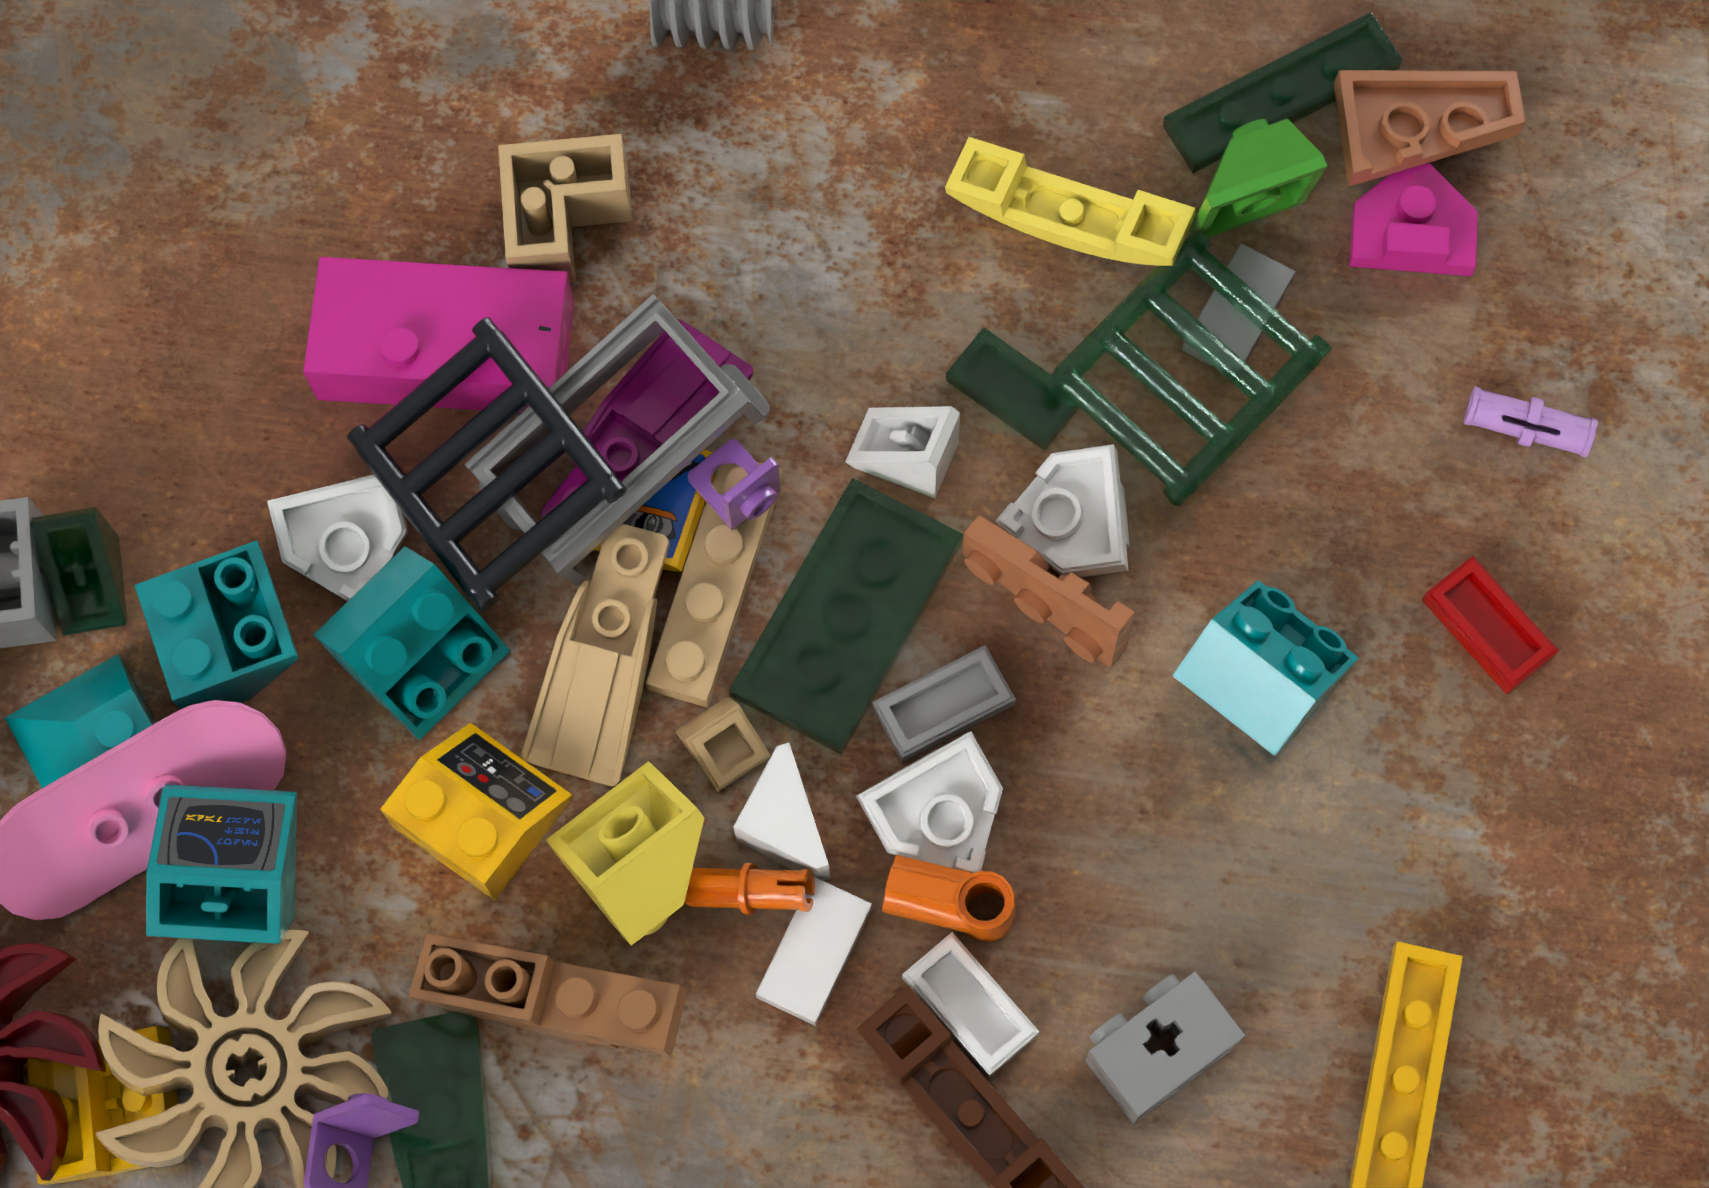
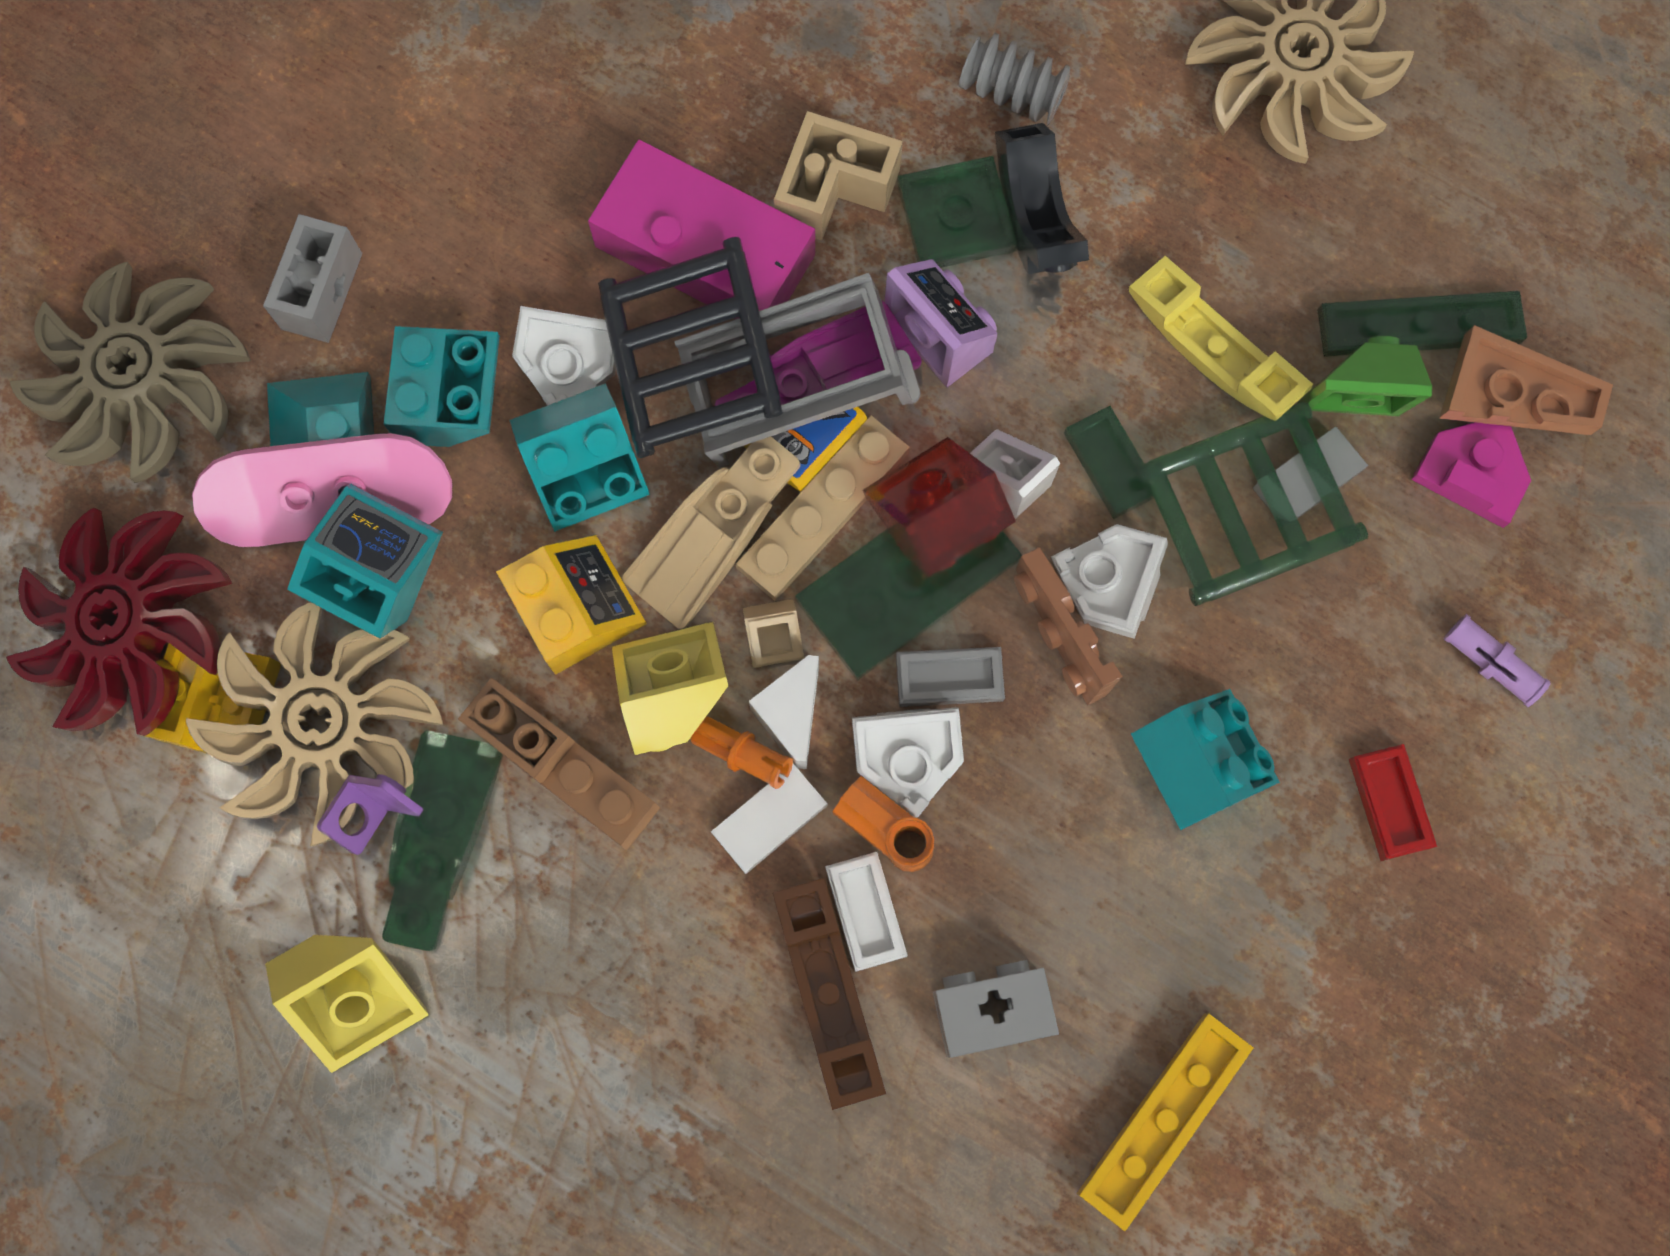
camera: 20 degrees right, 5 degrees up
clear green slope [30,507,127,636] -> none
medium lavender bracket [688,439,781,530] -> none
none -> clear red slope [862,437,1016,577]
none -> lavender slope [885,259,998,387]
none -> clear green tile [897,156,1017,268]
none -> black arch [995,123,1089,274]

